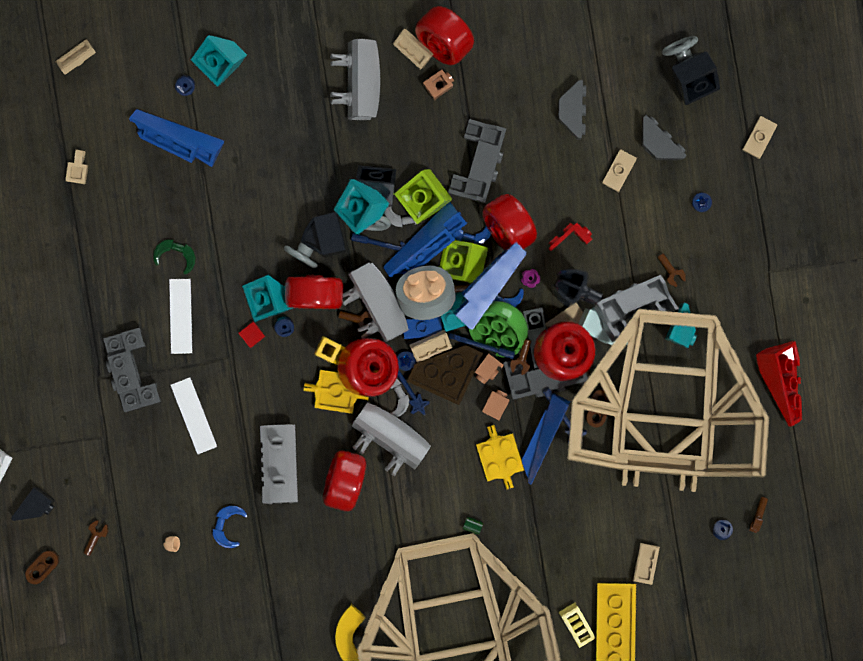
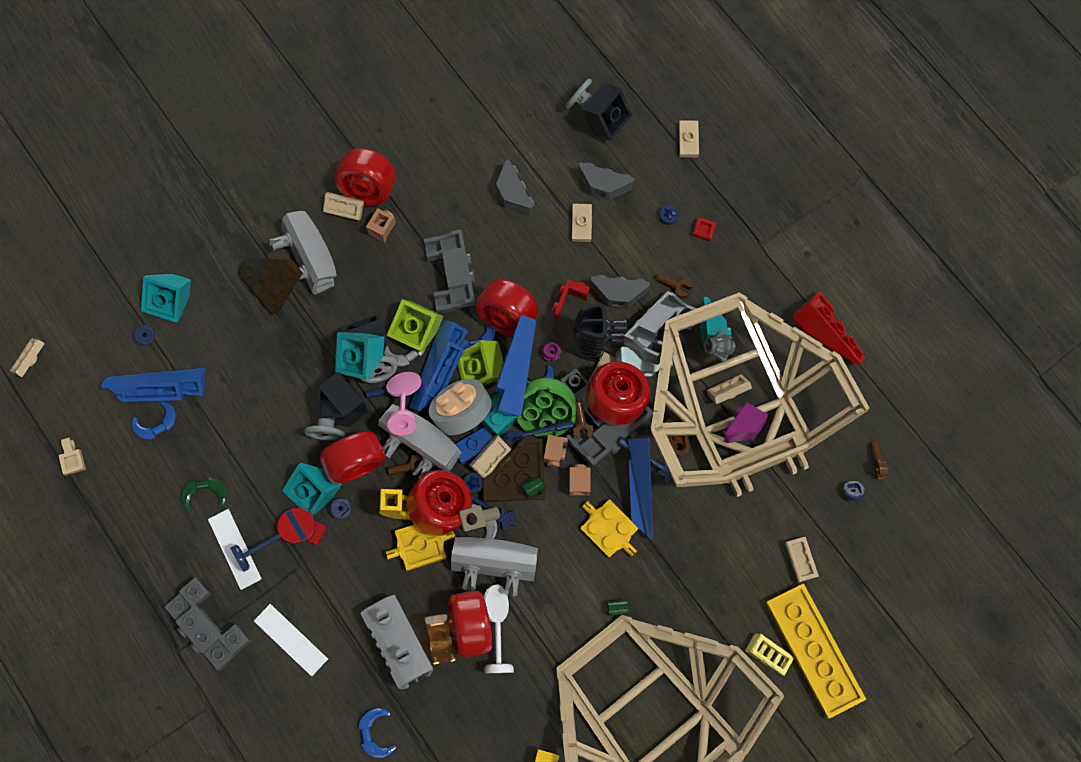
camera: 30 degrees left, 15 degrees down
none -> blue piece [132,401,176,440]
none -> piece [230,508,315,572]
none -> dark brown plate [238,258,303,314]
none -> bright pink piece [386,372,422,436]
none -> clear orange brick [425,614,455,664]
none -> dark tan bracket [459,506,500,532]
none -> white piece [484,585,514,674]
none -> dark green hinge [522,476,545,498]
none -> dark grey slope [590,275,650,308]
none -> red tile [692,217,716,242]
none -> dark grey rock [704,331,735,362]
none -> tan plate [707,375,752,404]
none -> magenta slope [723,402,768,443]

